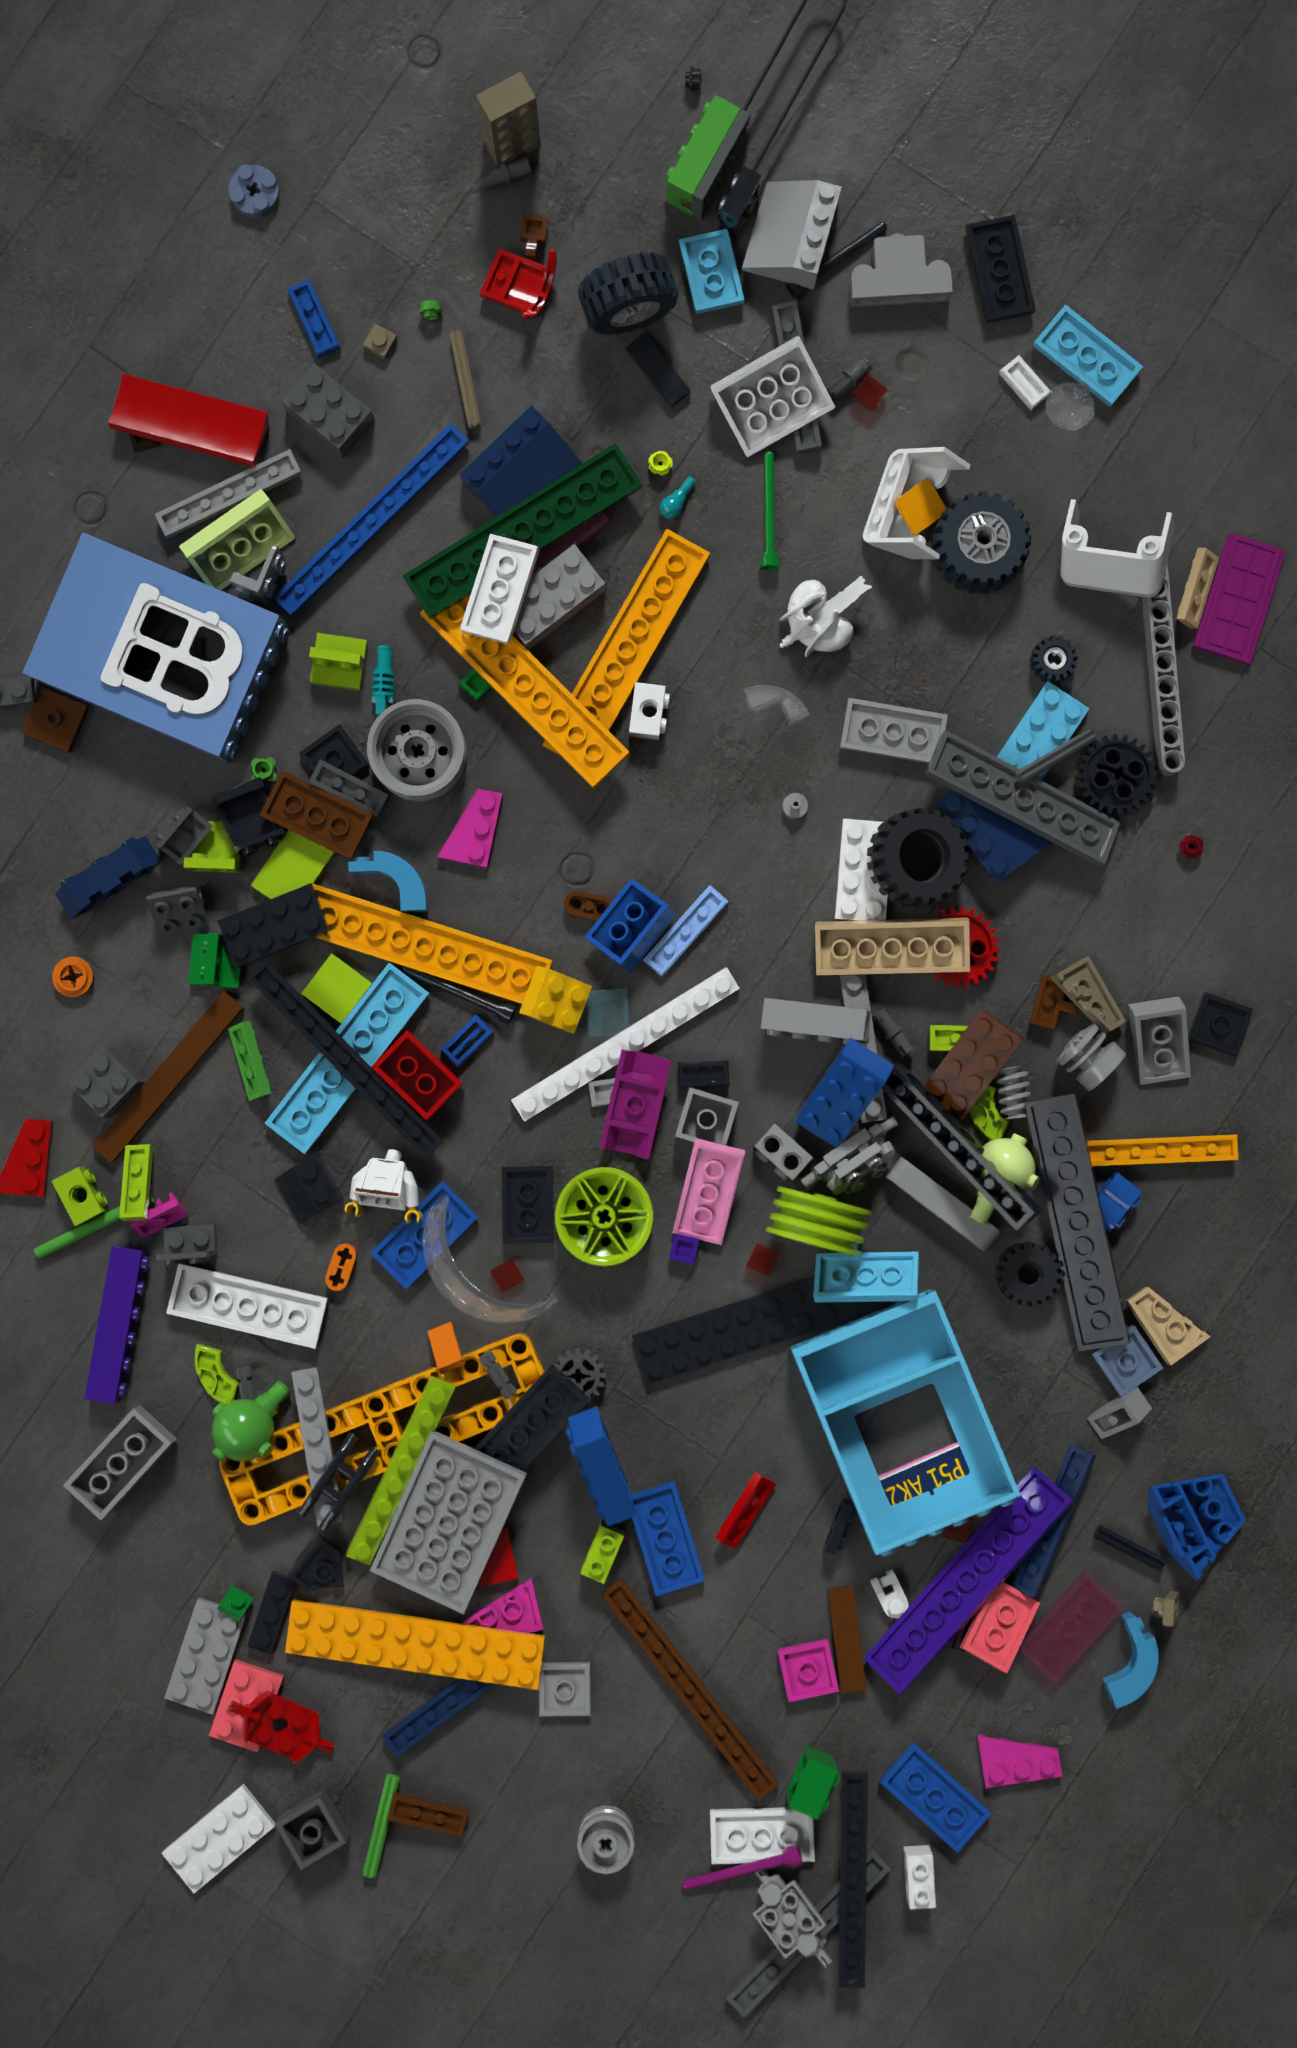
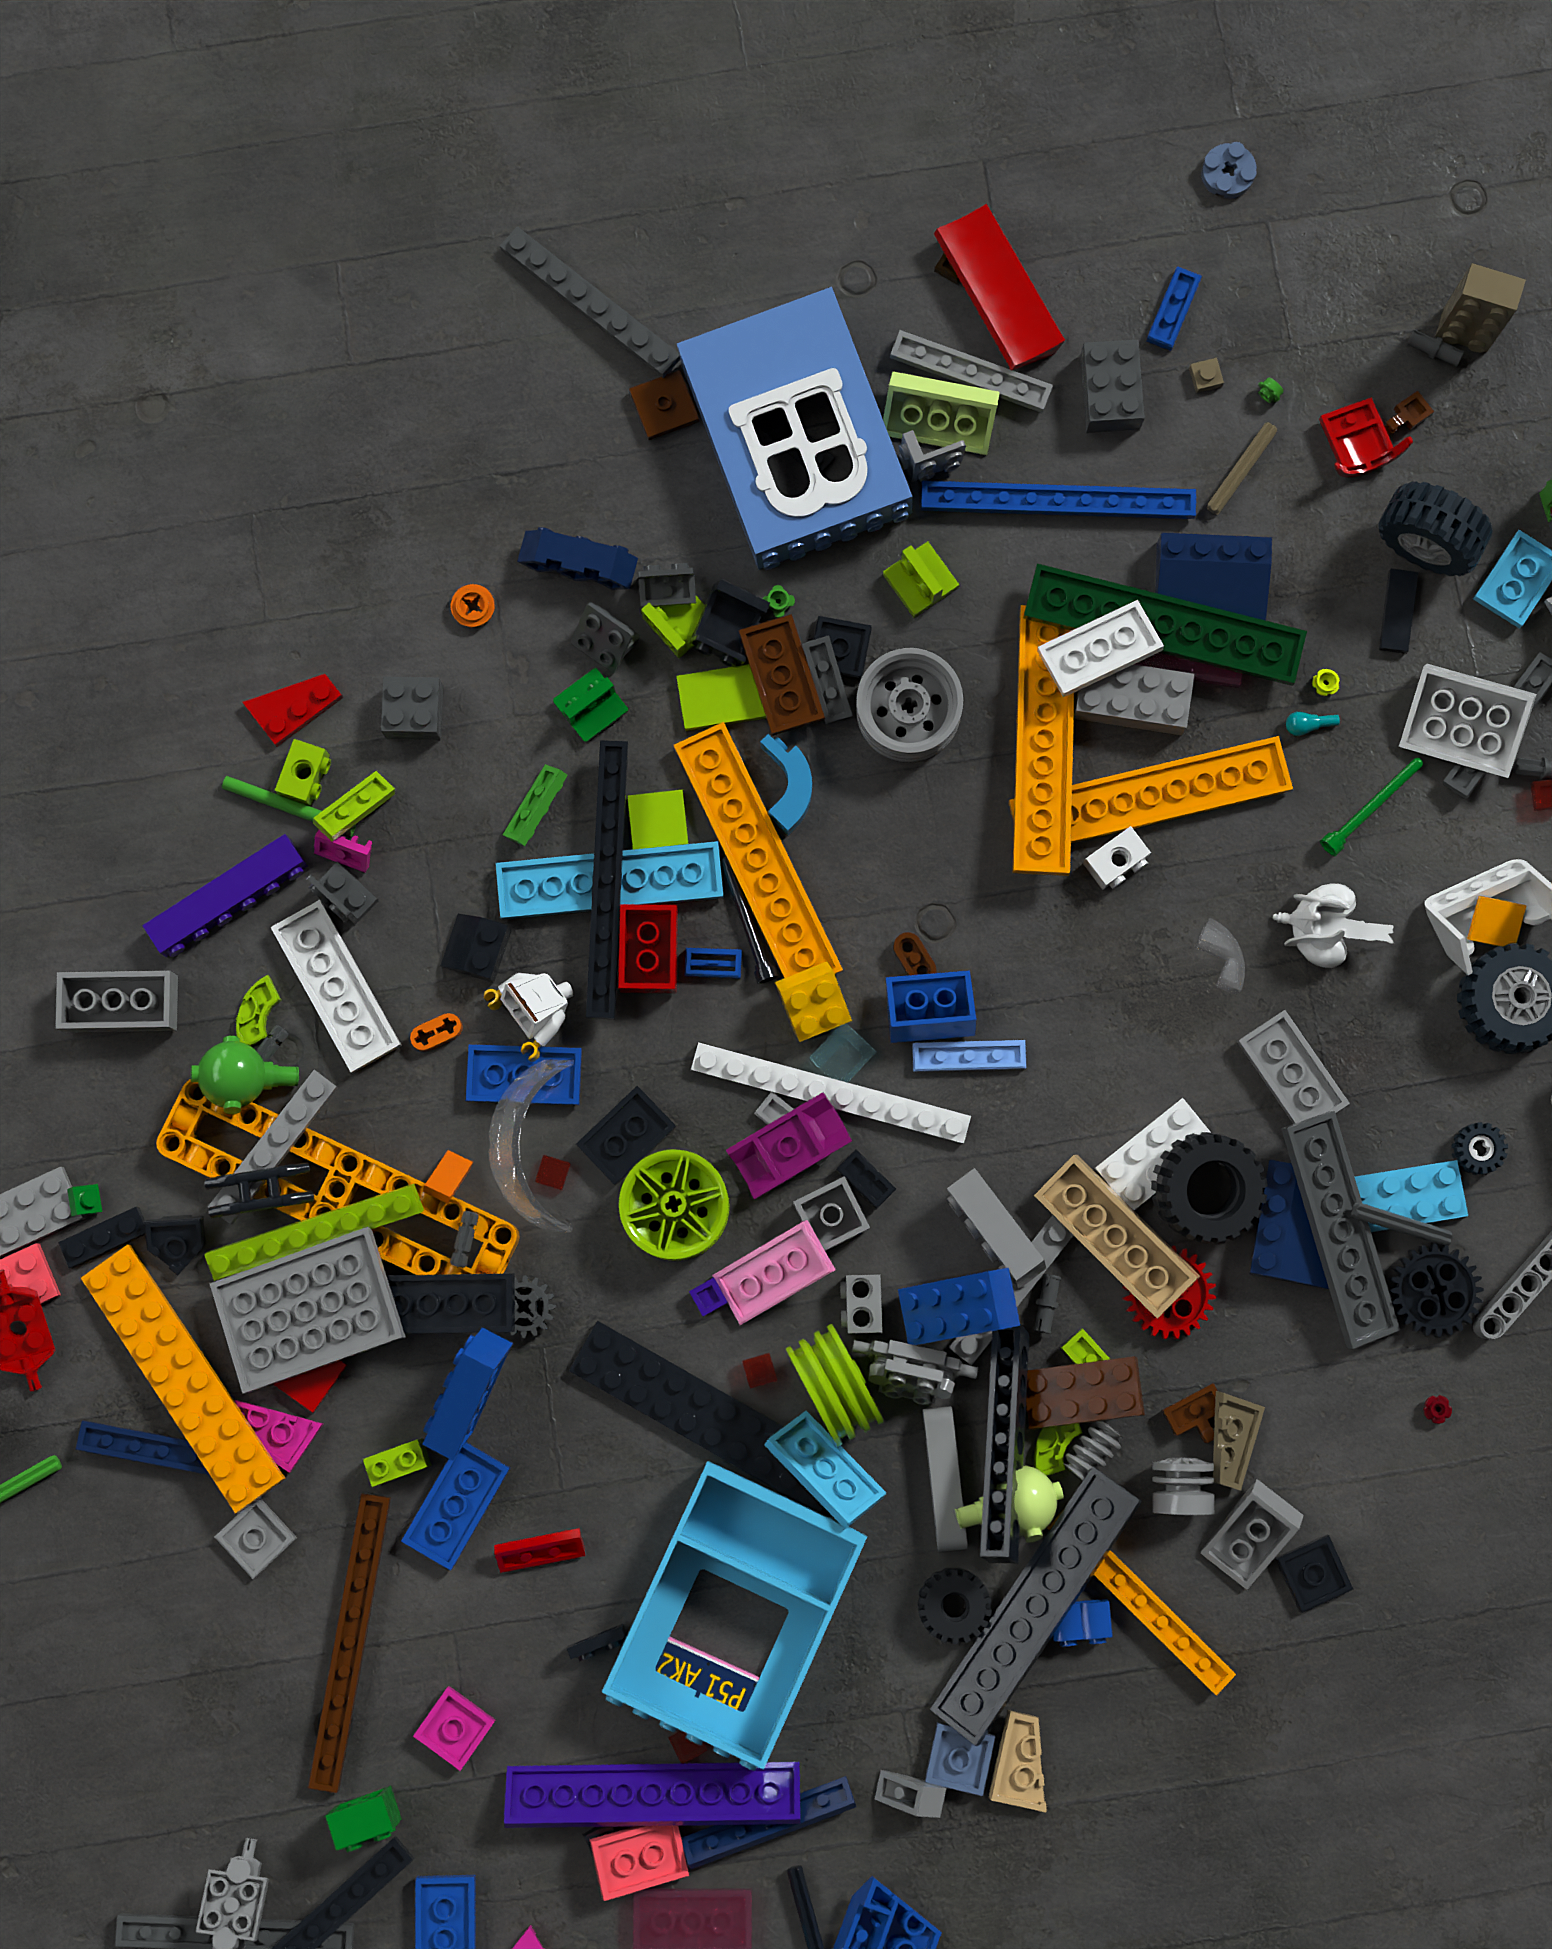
camera: 50 degrees right, 5 degrees down
reddish brown tile [92,991,244,1163] -> none
black plate [217,883,330,969] -> none
teal hinge [372,646,395,716] -> none
reddish brown plate [387,1791,469,1838] -> none
dark pink wing [438,789,503,868] -> none
green tile [459,669,492,703] -> none
light grey wheel [577,1805,635,1874] -> none
magenta piece [682,1844,803,1890] -> none
white tile [710,1807,815,1865] -> none
light grey tile [782,793,808,819] -> none
reddish brown tile [827,1585,866,1693] -> none
white plate [870,1569,908,1619] -> none

